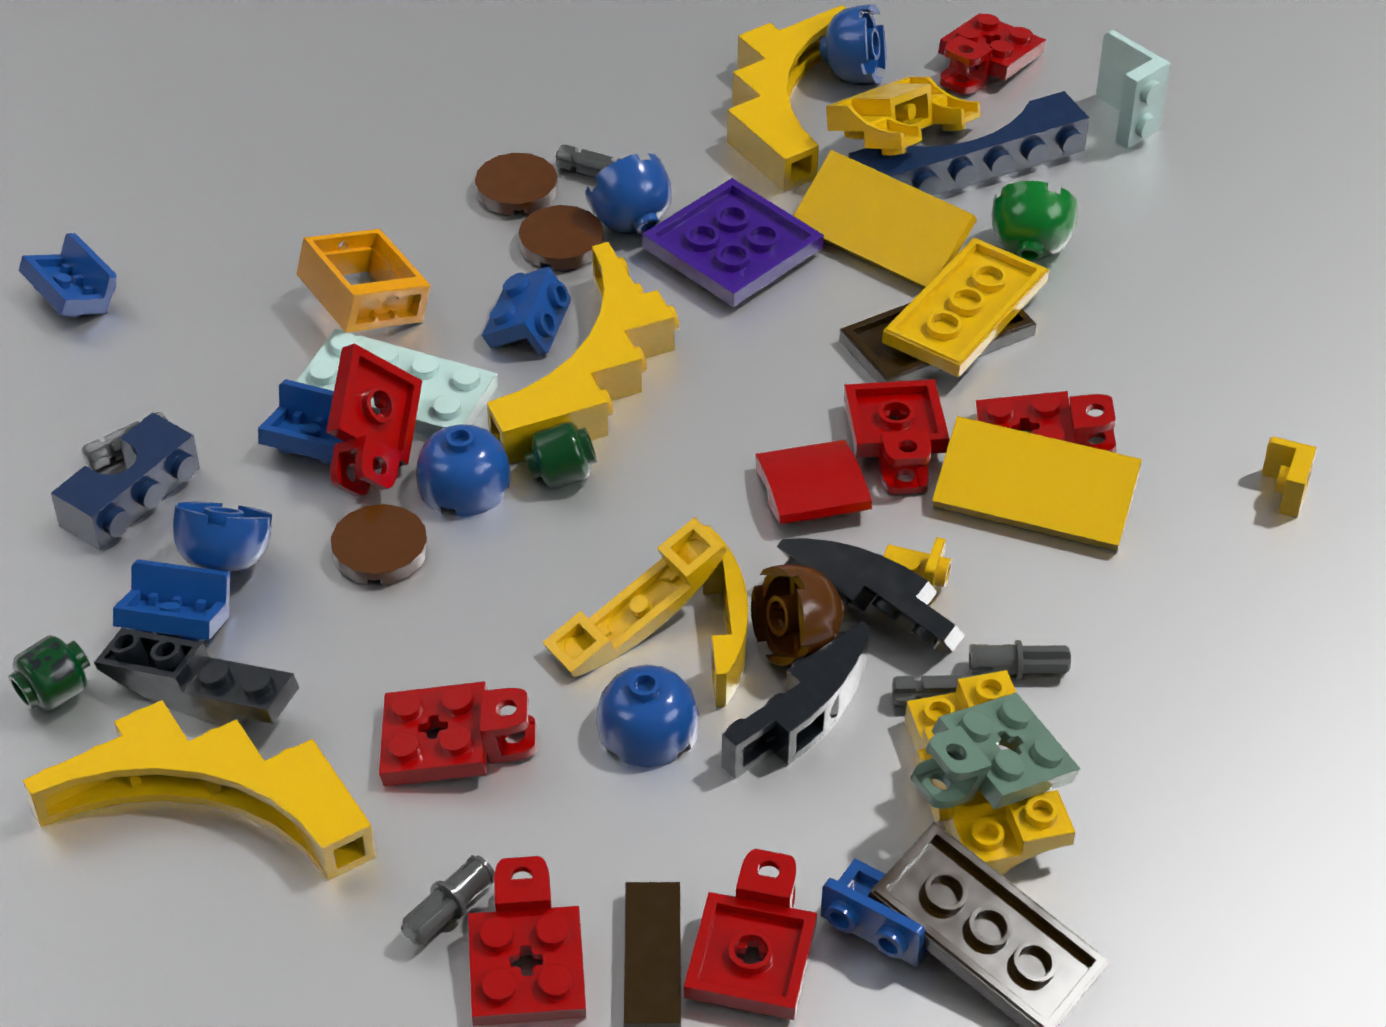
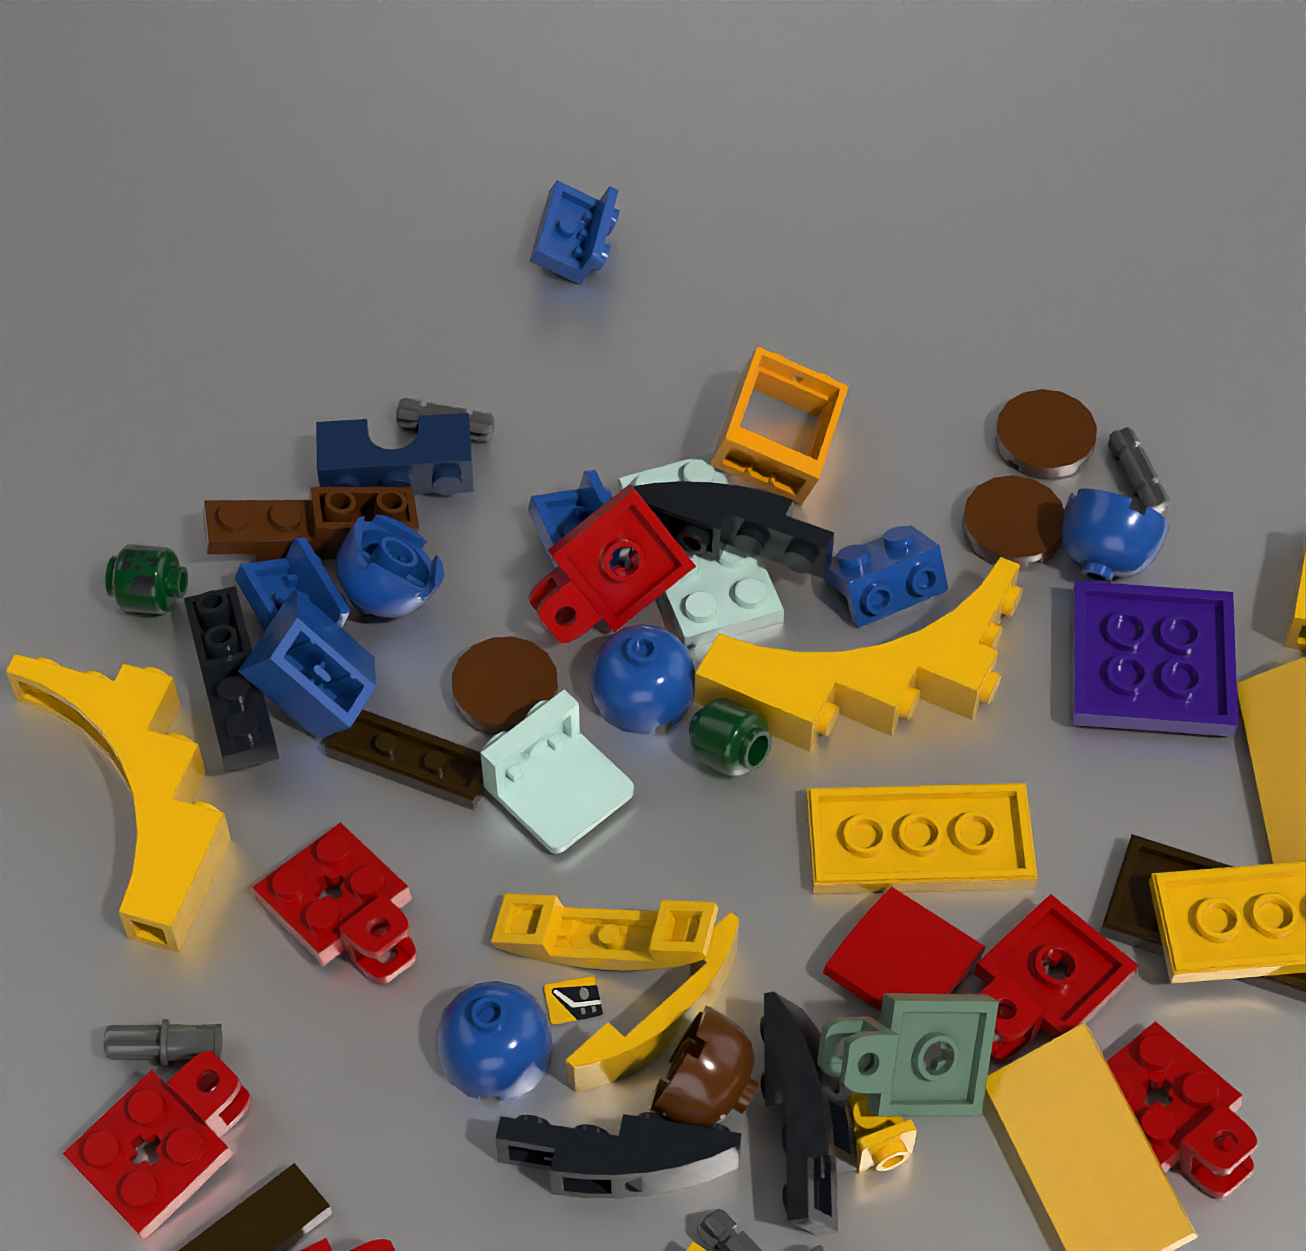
camera: 50 degrees right, 10 degrees up
none -> reddish brown slope [202,487,419,562]
none -> blue slope [238,589,376,740]
none -> dark brown tile [325,709,486,811]
none -> light aqua bracket [481,690,634,854]
none -> sticker [544,976,603,1025]
none -> black slope [633,481,835,579]
none -> yellow tile [806,783,1038,894]
none -> sand green plate [817,993,999,1116]

